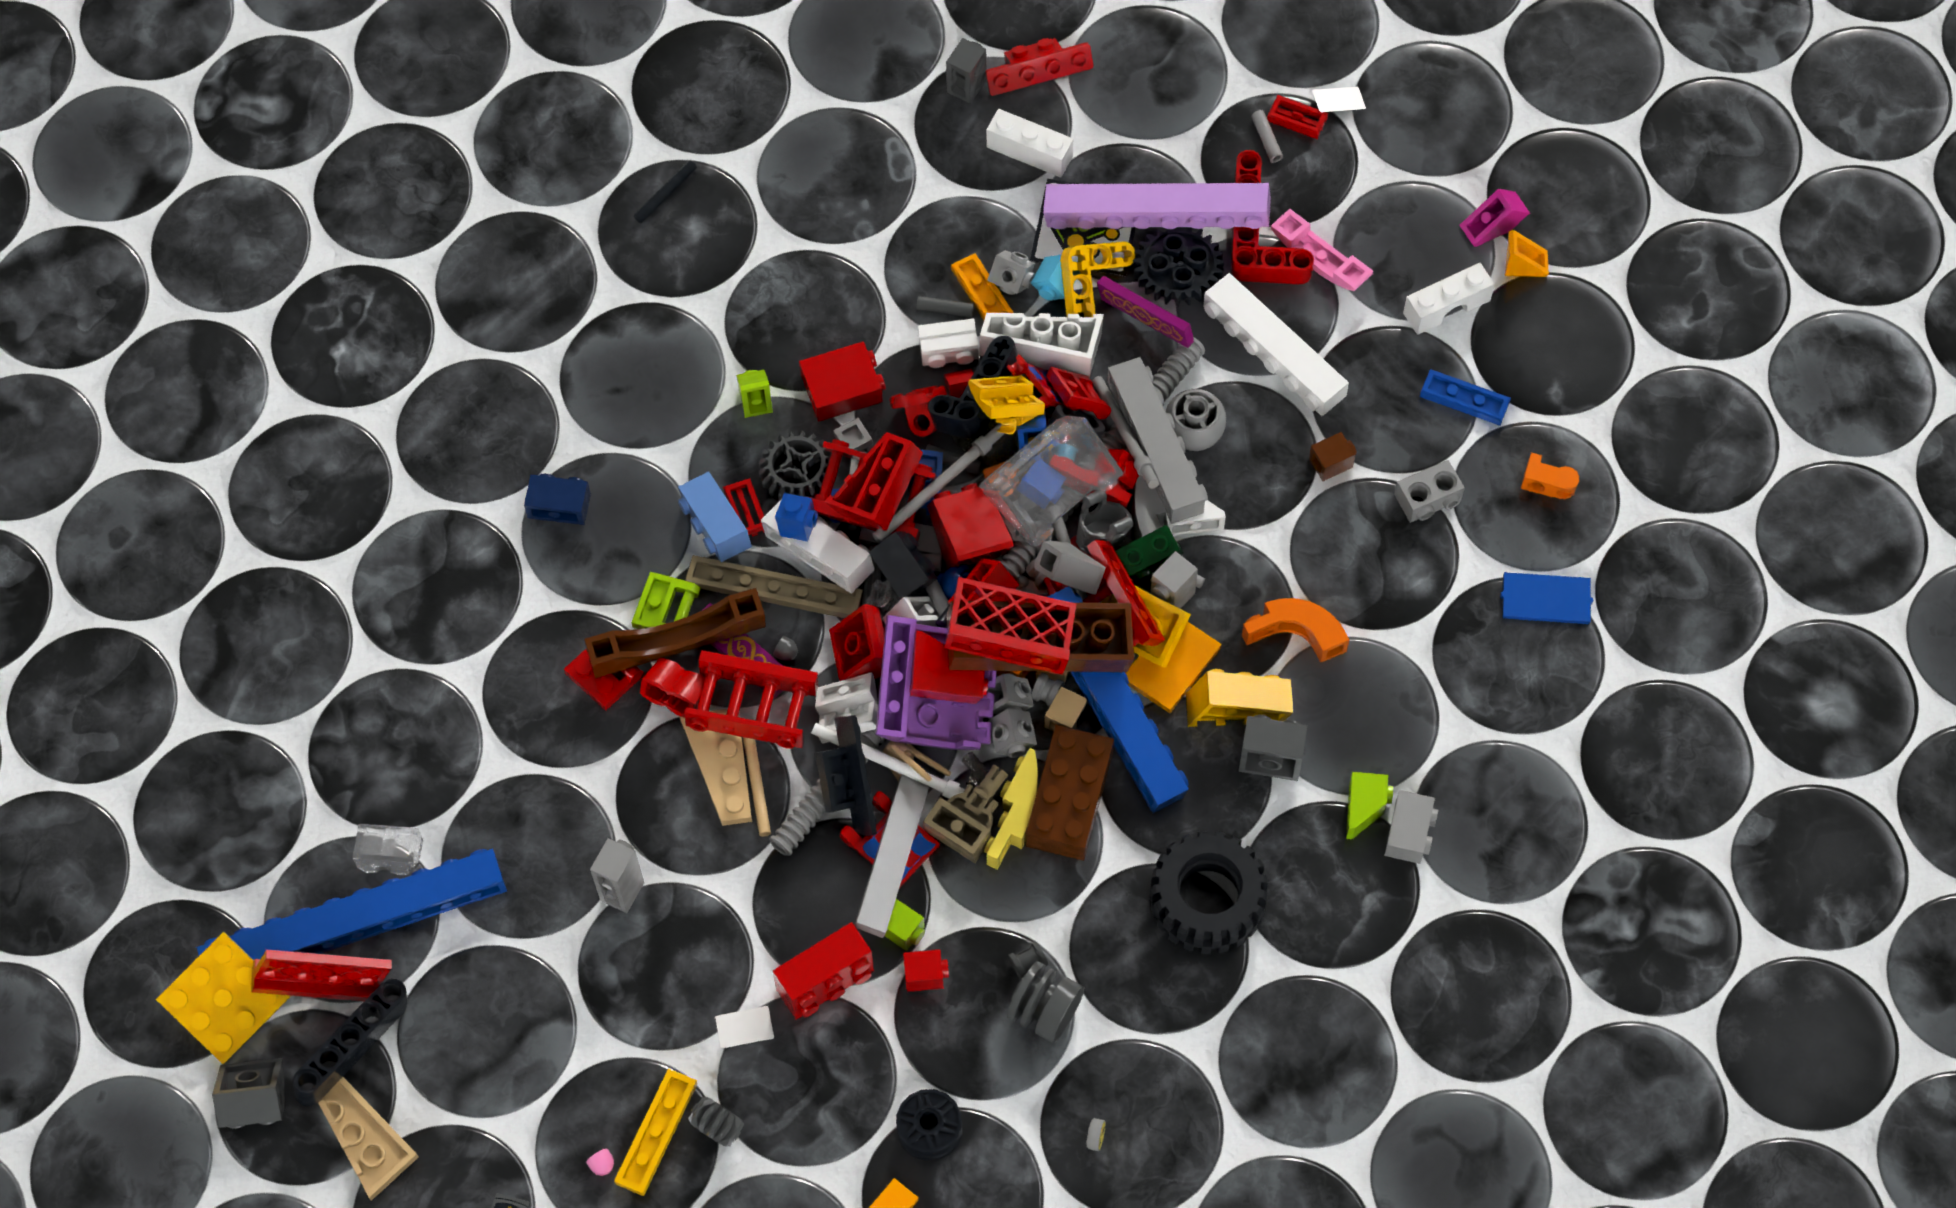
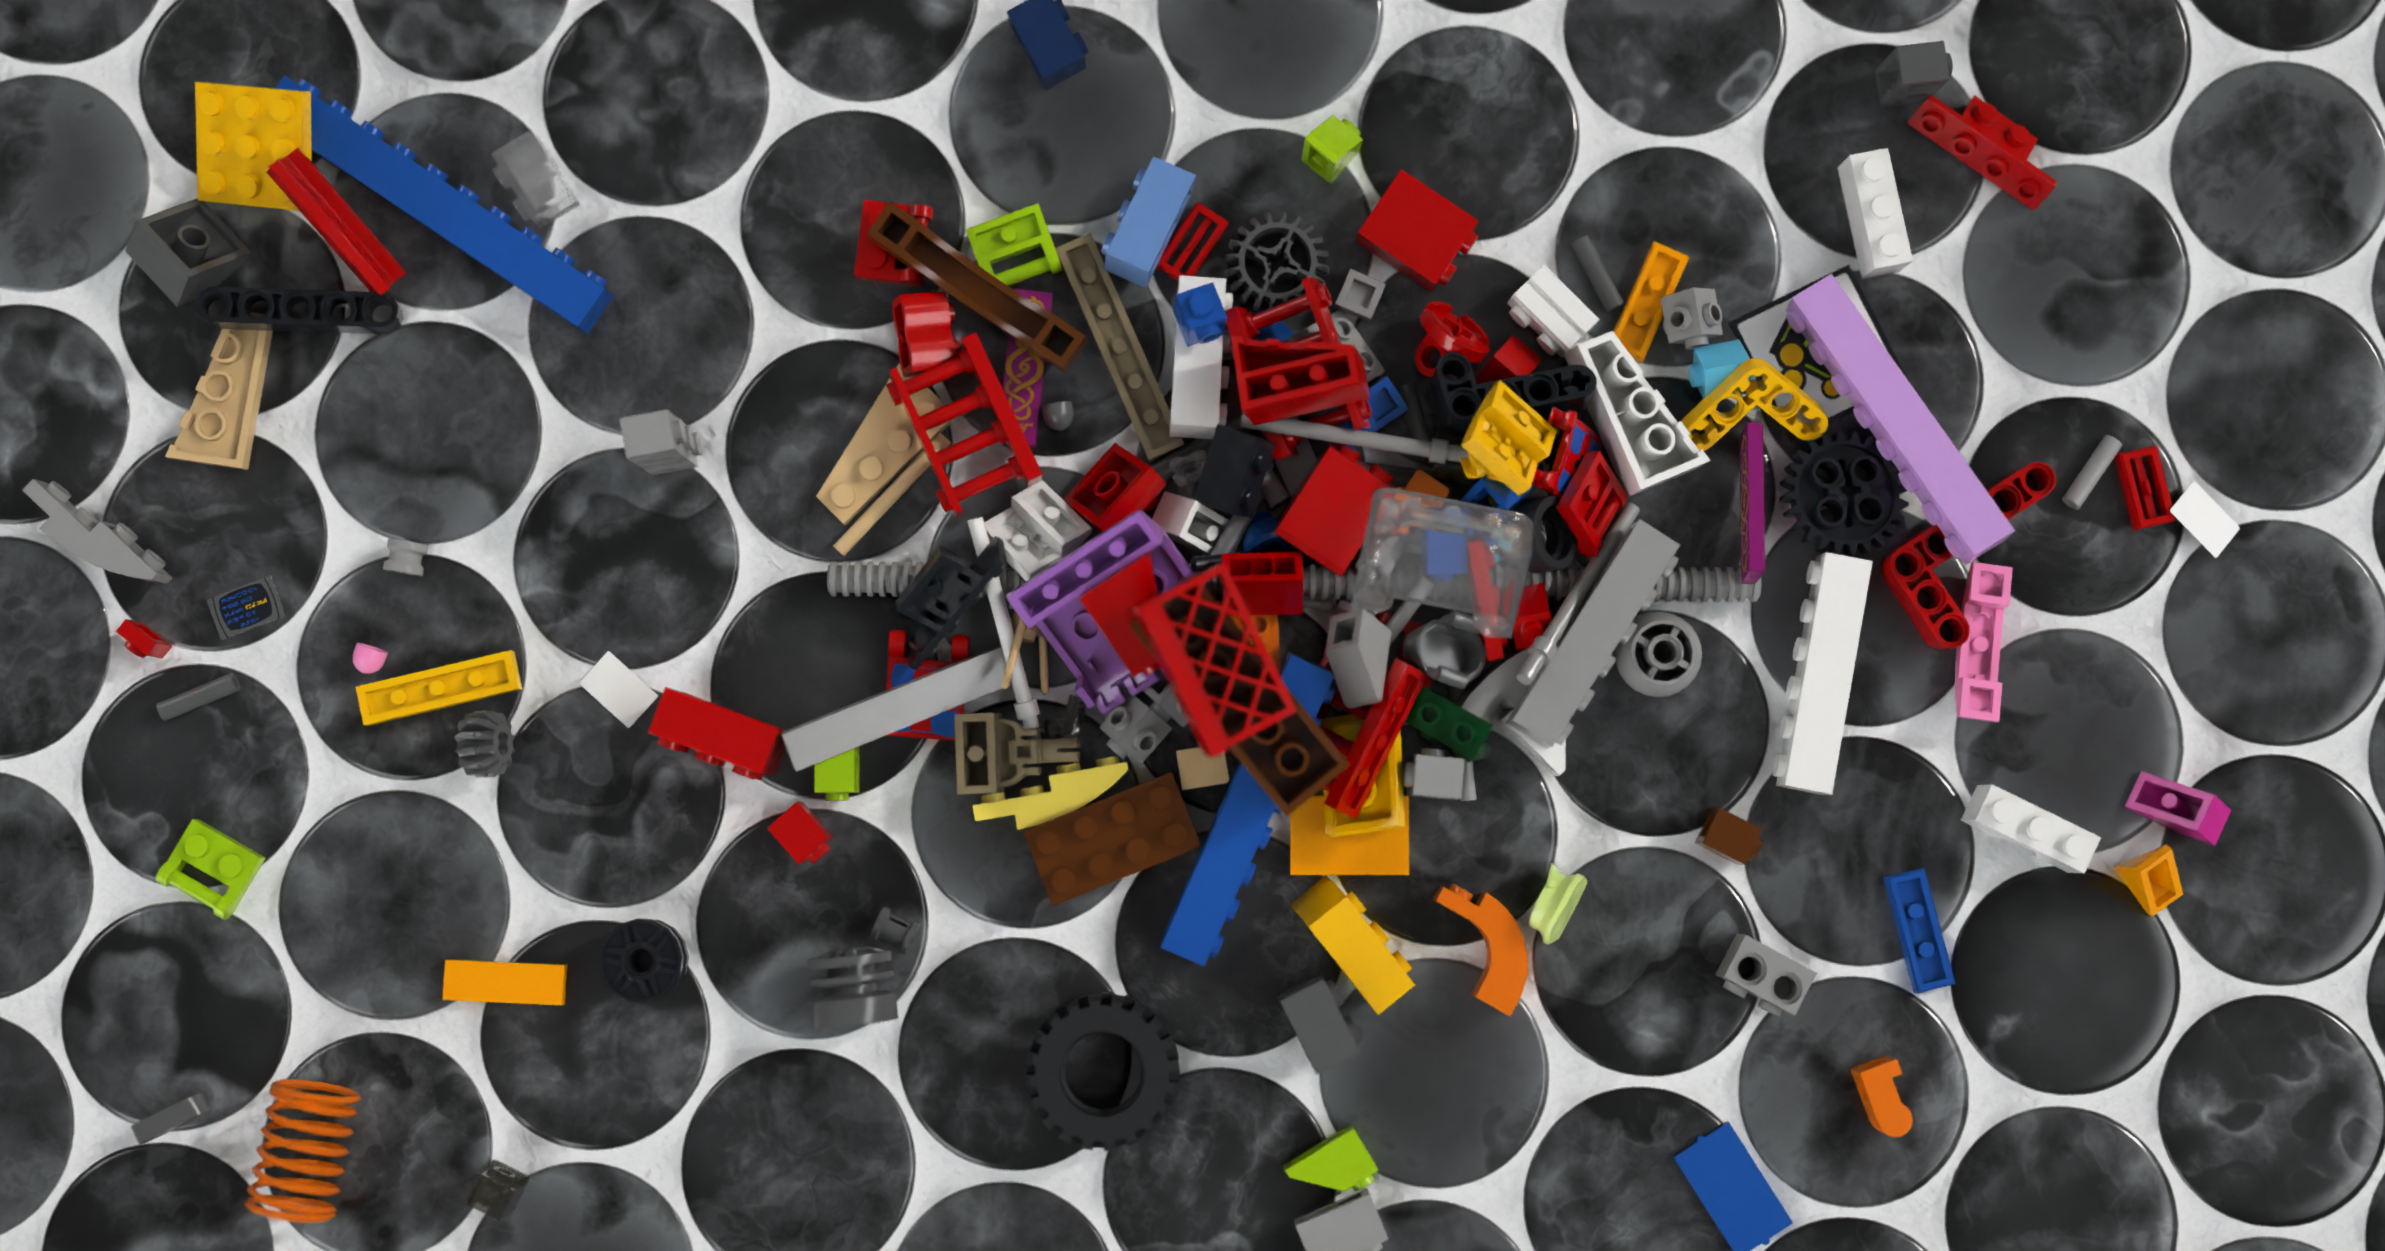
camera: 50 degrees right, 20 degrees up
light grey tile [1086,1118,1106,1151] -> none
none -> light grey wheel [382,538,428,577]
none -> yellowish green hat [1529,863,1587,945]

